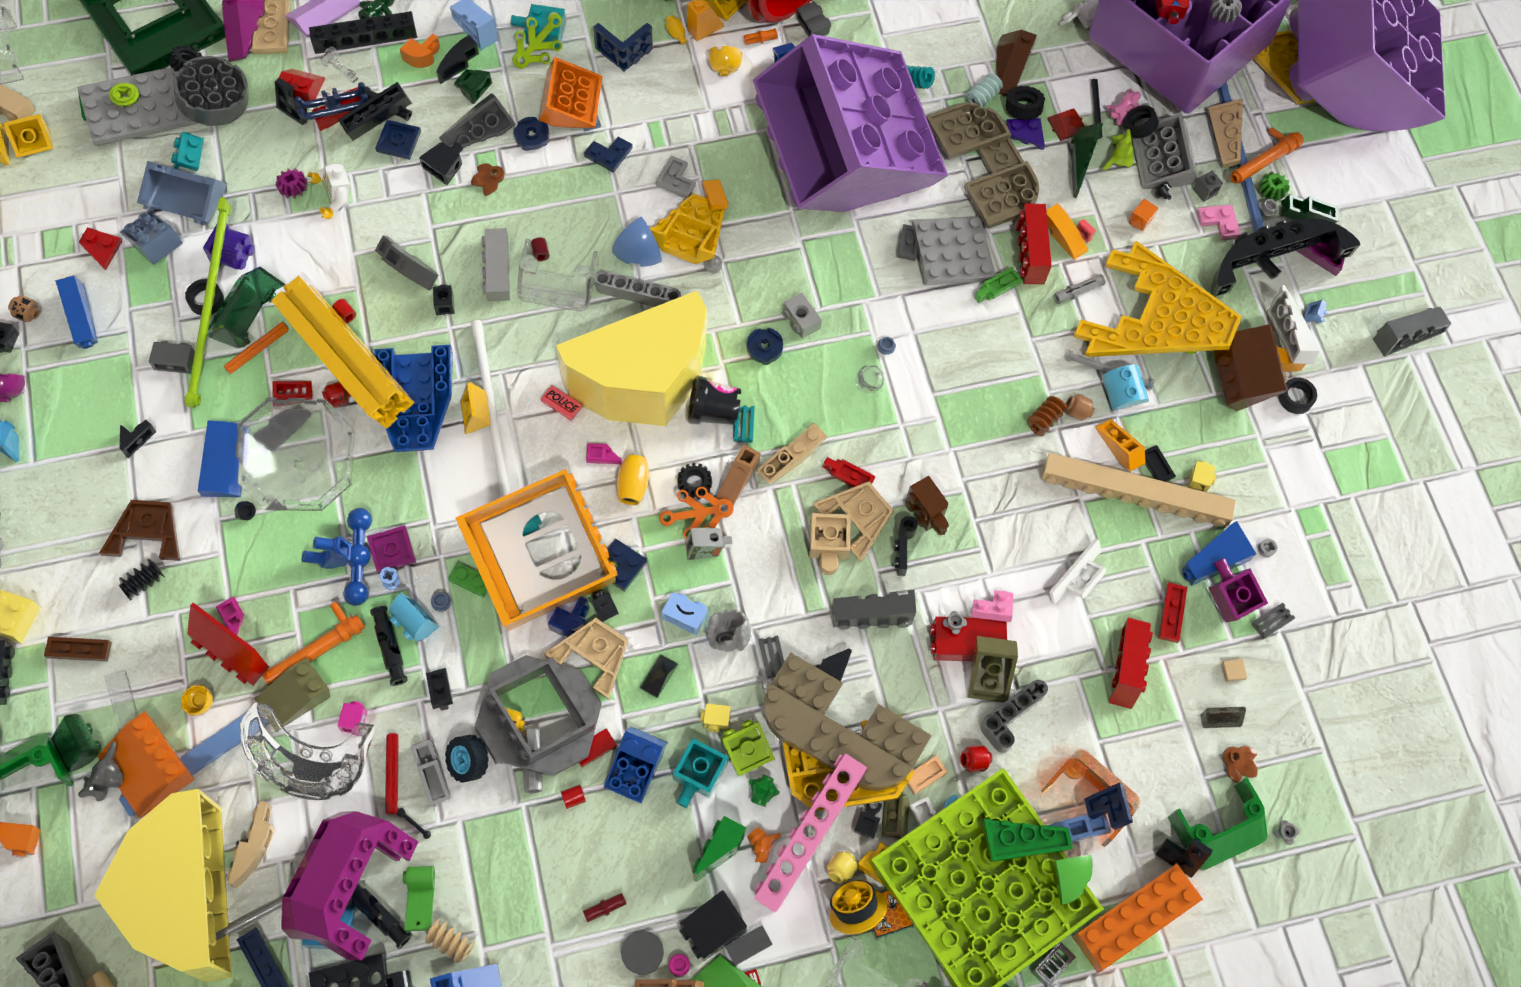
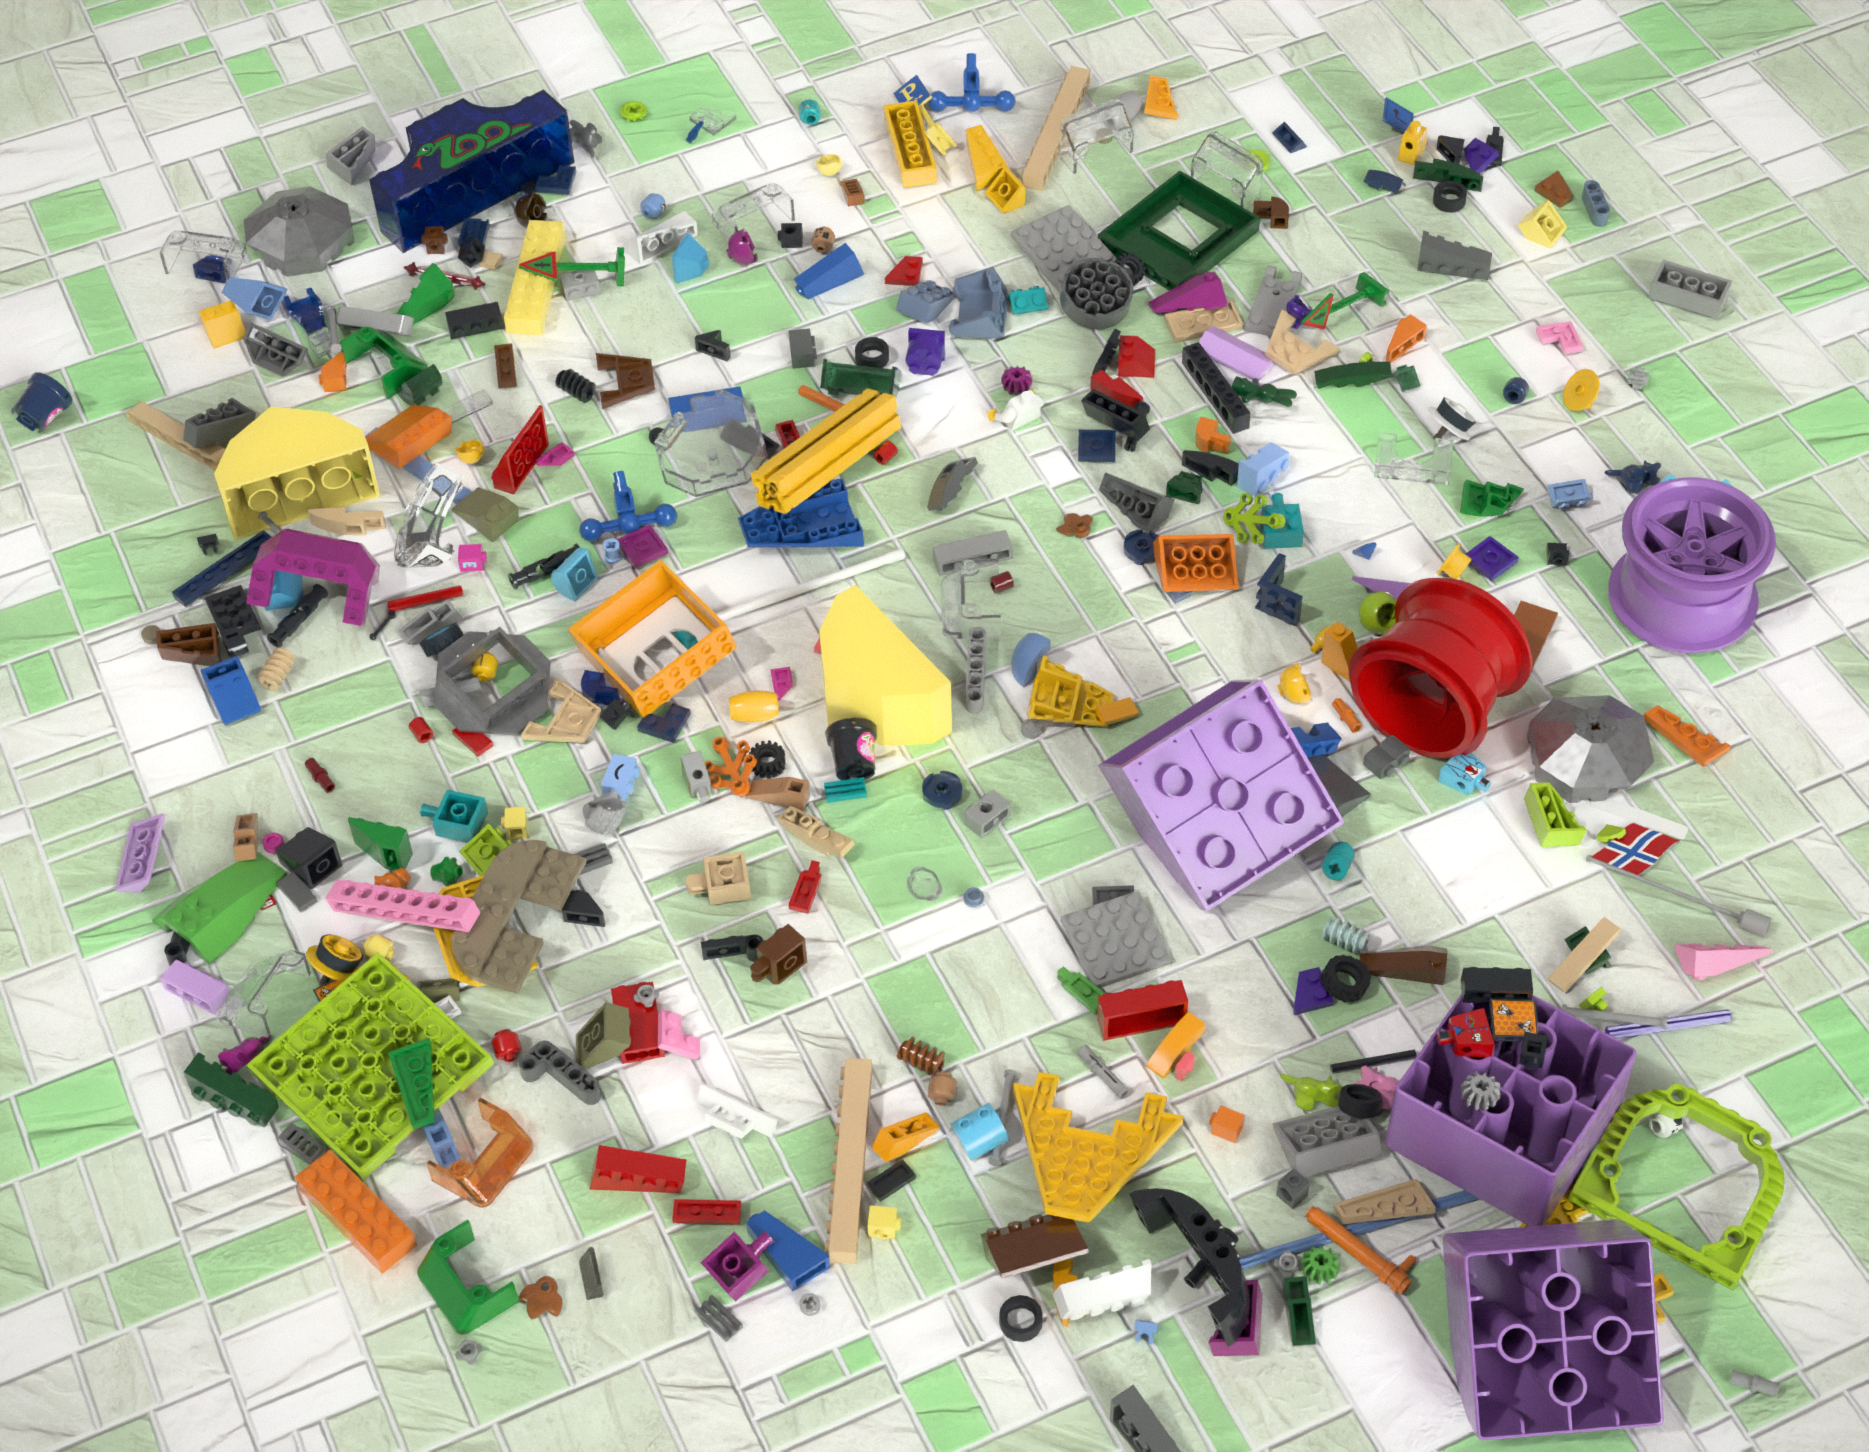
camera: 85 degrees right, 15 degrees down
dark grey animal [78,742,123,801] -> none
lime gear [109,83,139,108] -> none
lime hinge [185,197,232,408] -> none
orange cylinder [262,602,366,686] -> none
dark blue piece [295,82,368,120] -> none
clear brick [319,46,359,83] -> none
bright green door [403,866,435,932] -> none
black torso [419,142,463,185] -> none
black hinge [426,668,453,711] -> none
sand blue plate [431,592,451,612] -> none
black brick [433,285,455,315] -> none
yellow slope [460,383,491,434] -> none
dark blue plate [584,136,633,173] -> none
blue slope [604,727,668,803] -> none
dark grey tile [621,930,664,975] -> none
black slope [640,655,678,698] -> none
light grey plate [656,156,696,199] -> none
tan wing [813,482,894,562] -> none
dark grey wedge [832,589,916,629] -> none
black plate [854,803,882,839] -> none
light nougat tile [907,755,948,795] -> none
dark tan plate [926,103,1039,229] -> none
clear red piece [1047,108,1085,141] -> none
bright green brick [1053,855,1093,905] -> none
dark green wedge [1070,123,1103,198] -> none
dark blue plate [1084,782,1133,830] -> none
black tile [1154,182,1172,200] -> none
black plate [1155,838,1213,878] -> none
bright pink plate [1197,205,1241,240] -> none
tan tile [1222,659,1247,682] -> none

